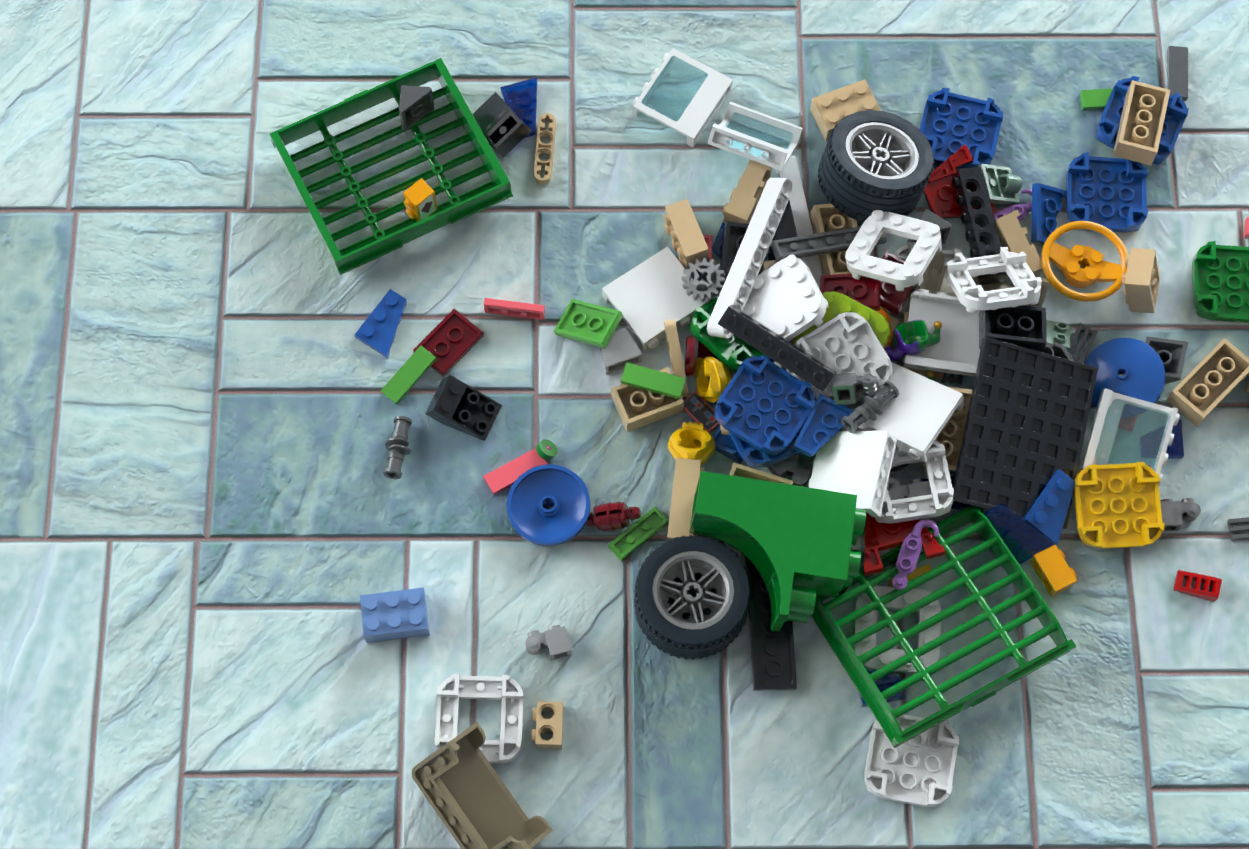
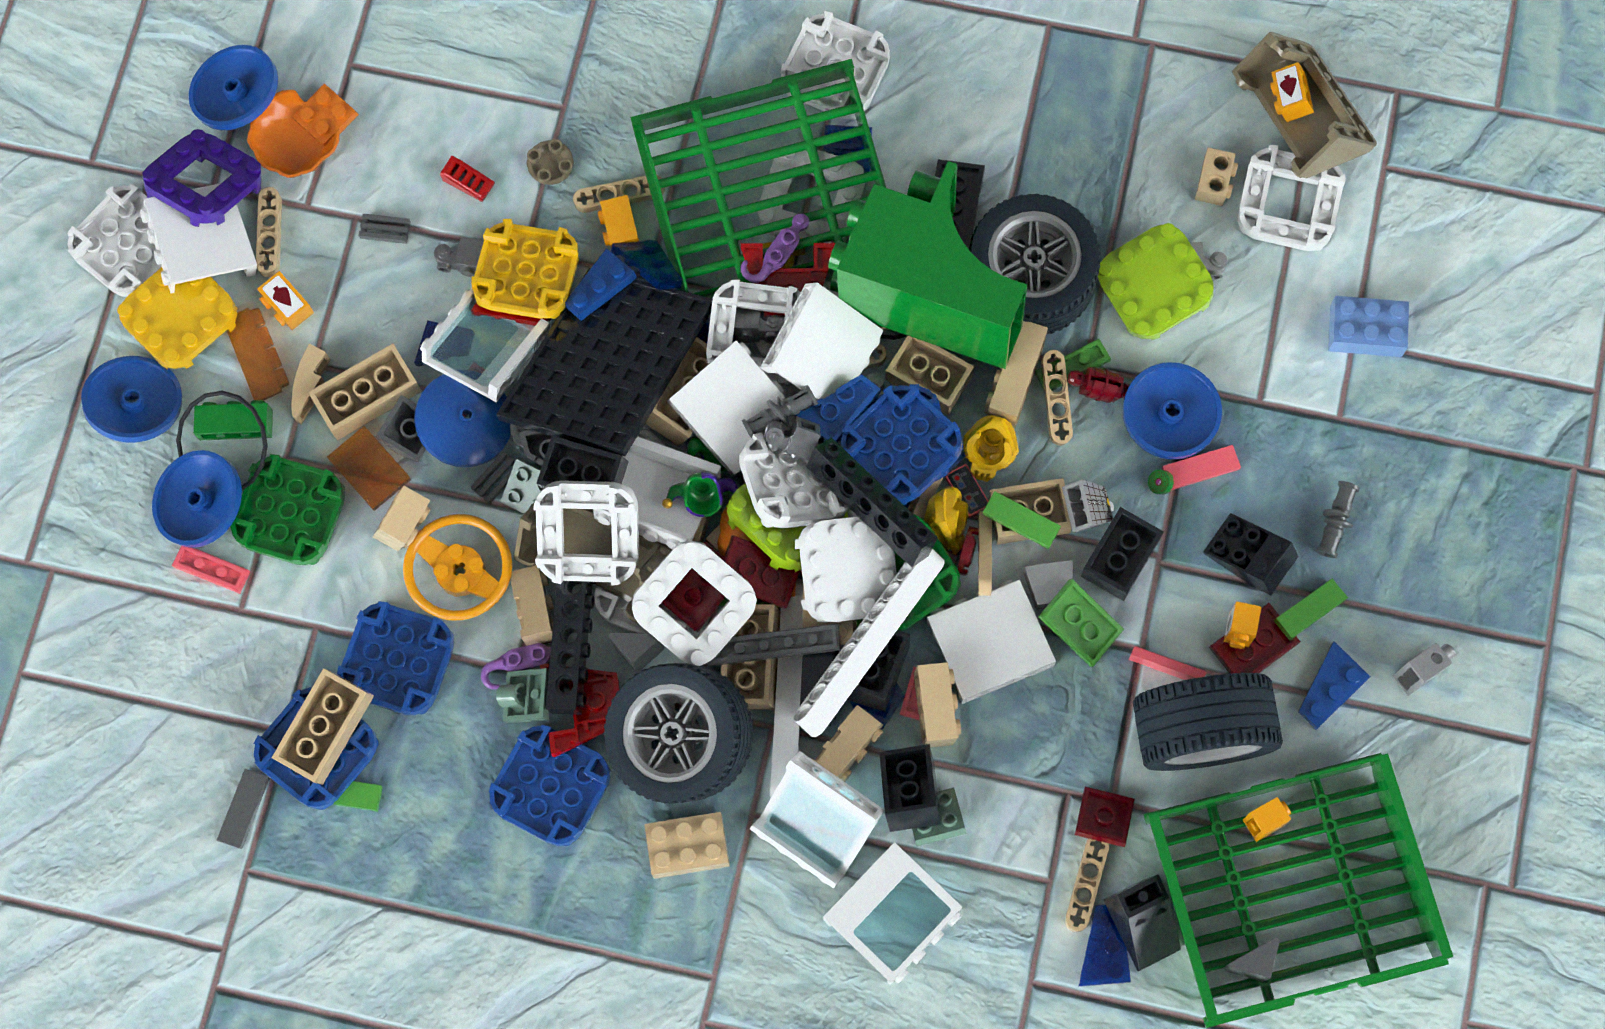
camera: 160 degrees left, 5 degrees up
light grey gear [681,257,726,302] -> none
blue wing [1031,183,1067,245] -> none
none -> clear orange tile [327,426,412,511]
none -> dark tan dish [526,139,574,185]
none -> tan beam [573,175,665,213]
none -> black brick [879,744,941,832]
none -> sand green plate [912,787,967,846]
none -> tan beam [1041,350,1073,446]
none -> light grey torso [1062,480,1114,533]
none -> dark red tile [1074,786,1135,847]
none -> black brick [1081,507,1164,601]
none -> lime plate [1098,223,1214,341]
none -> black wheel [1133,673,1283,771]
none -> light orange brick [1224,601,1261,649]
none -> brick [1270,62,1314,122]
none -> light grey torso [1393,643,1455,696]

